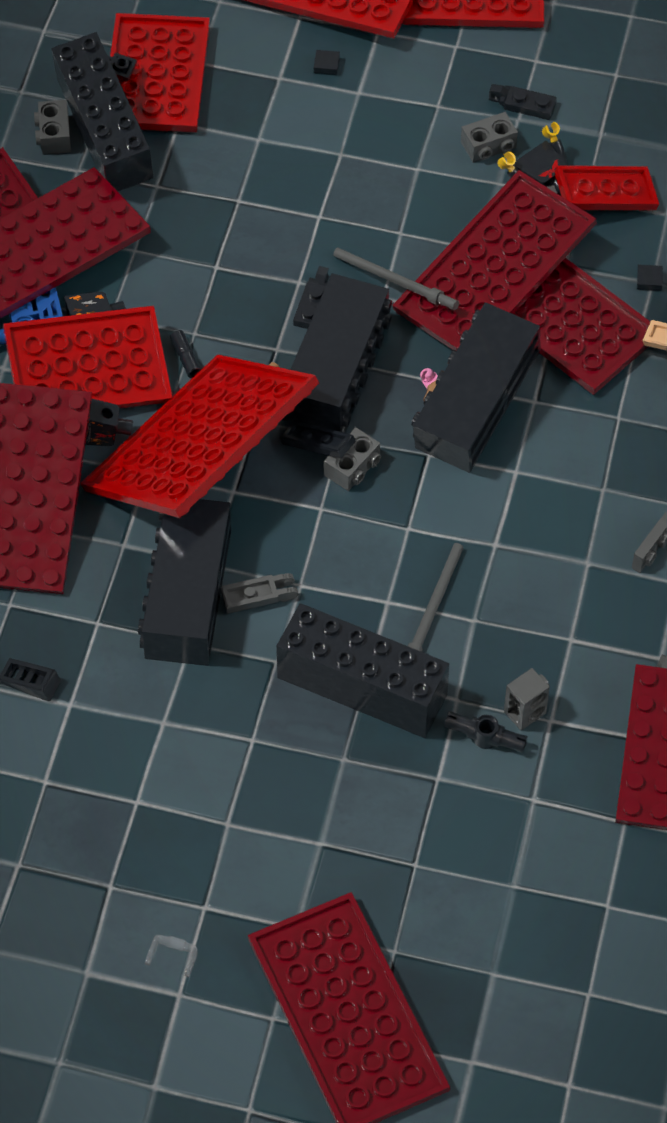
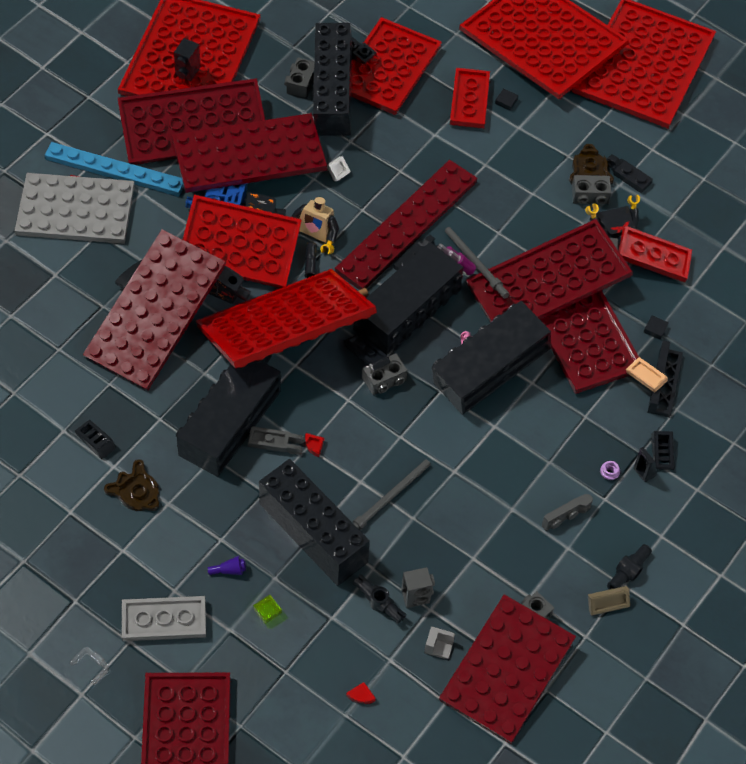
camera: 20 degrees right, 0 degrees up
none -> dark brown tile [104,459,159,511]
none -> light grey plate [122,596,206,641]
none -> dark purple cone [208,555,246,575]
none -> clear neon green plate [253,595,282,624]
none -> torso [291,197,339,254]
none -> red tile [305,433,325,457]
none -> white plate [327,156,351,181]
none -> dark red plate [335,160,477,290]
none -> red tile [346,682,376,704]
none -> light grey panel [424,626,455,660]
none -> magenta piece [438,244,476,275]
none -> red plate [450,68,490,129]
none -> dark brown tile [569,144,614,184]

